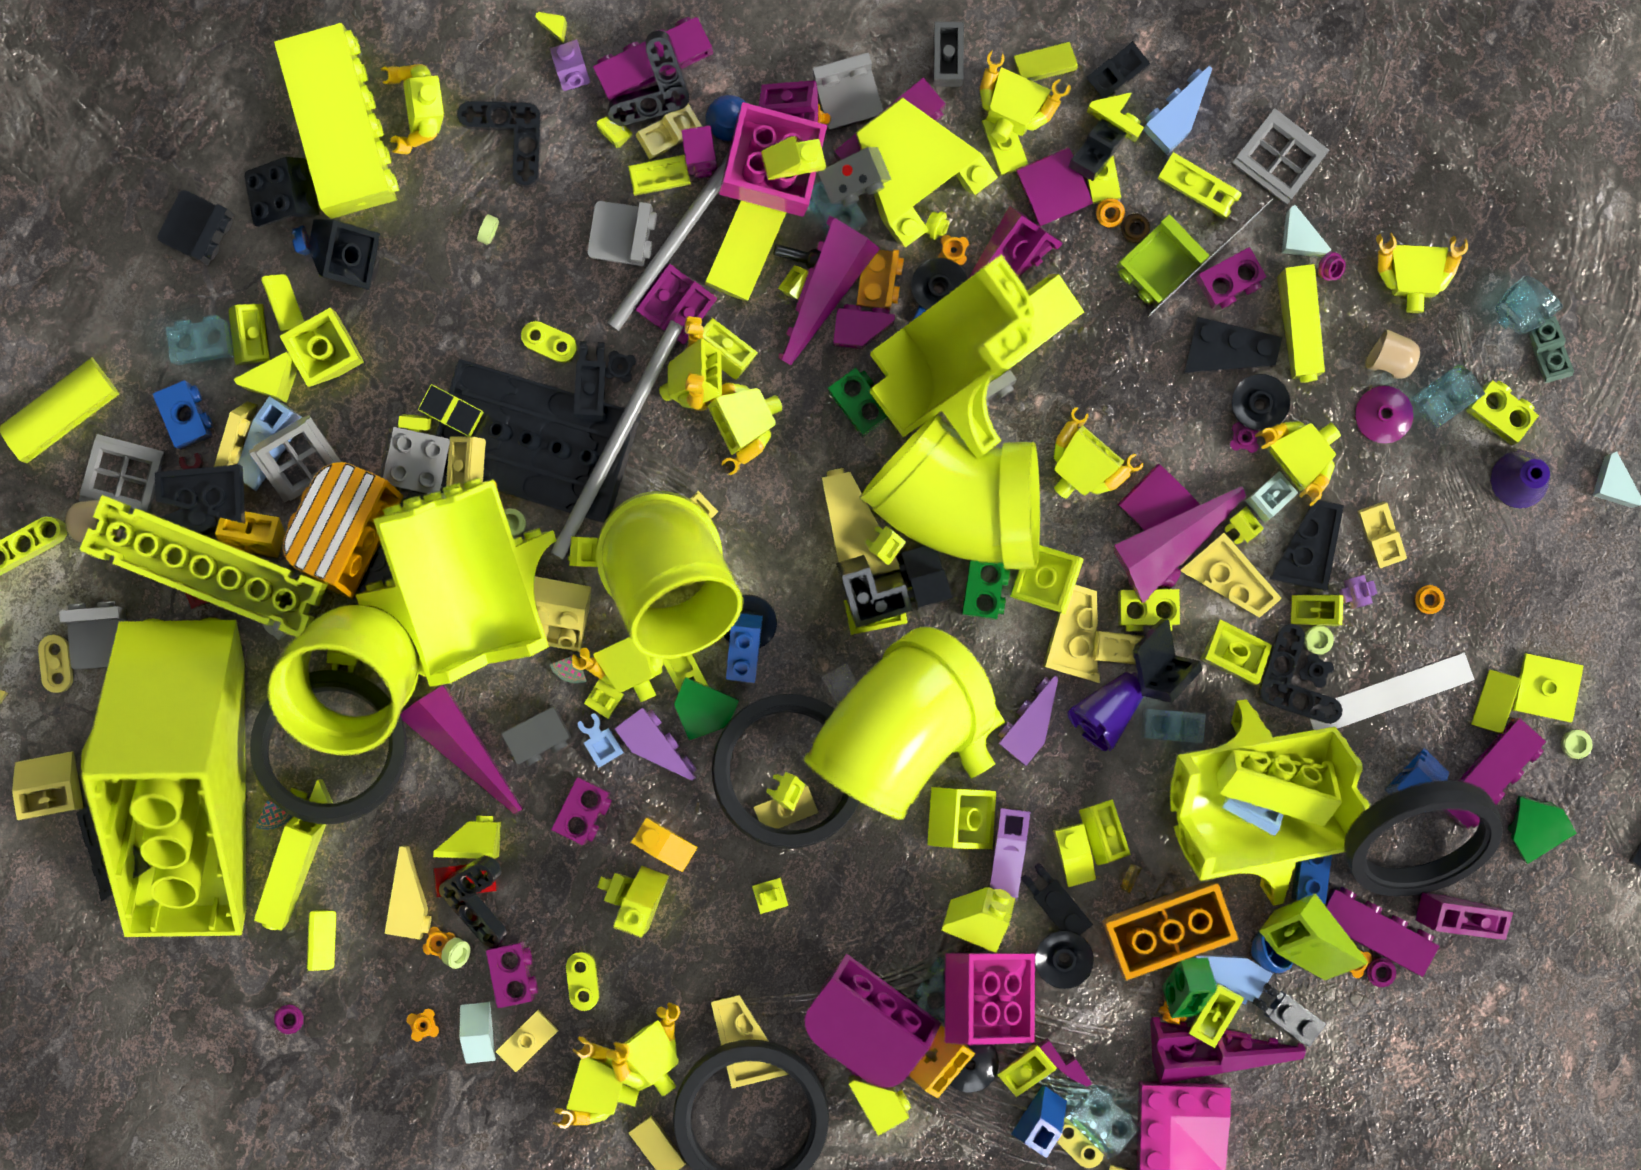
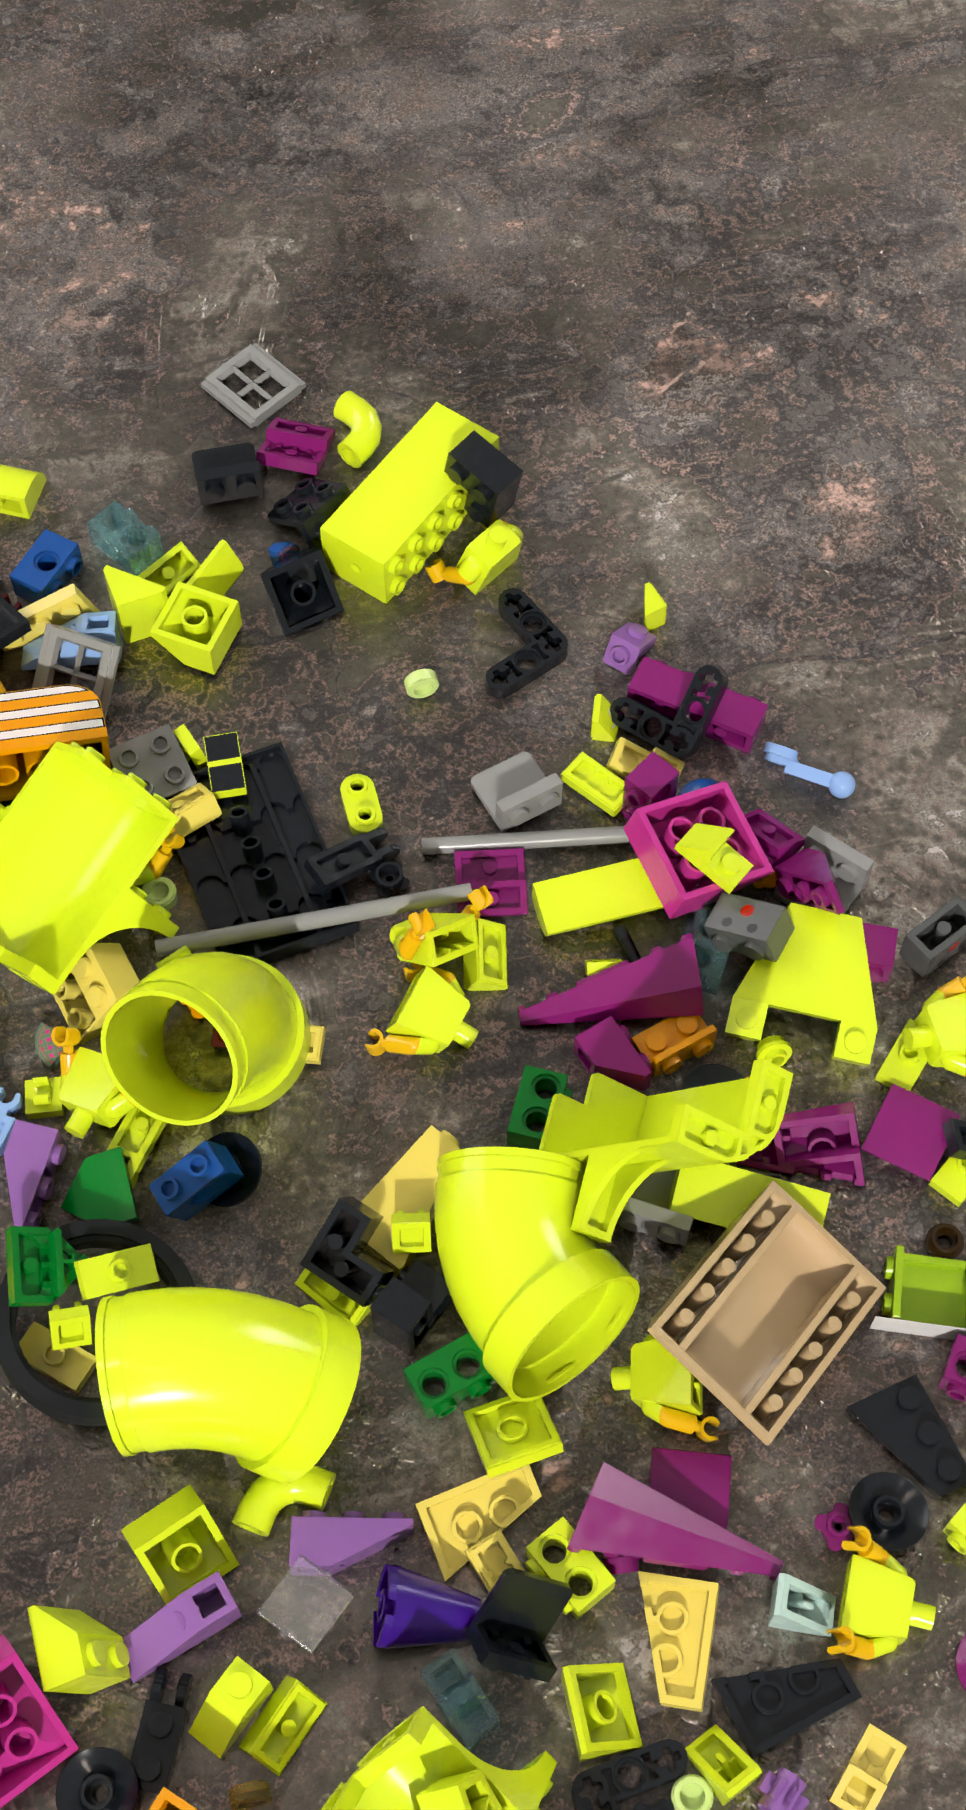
camera: 45 degrees right, 25 degrees down
light orange plate [1096,198,1125,227] -> none
neon yellow tile [1224,506,1264,544] -> none
none -> green slope [5,1226,88,1307]
none -> neon yellow plate [74,1243,159,1301]
none -> light grey piece [201,343,306,428]
none -> magenta slope [256,417,336,476]
none -> clear piece [257,1554,355,1654]
none -> neon yellow cylinder [333,390,382,469]
none -> black brick [444,430,523,528]
none -> tan slope [647,1180,886,1446]
none -> light blue piece [763,741,856,799]
none -> magenta slope [773,848,845,915]

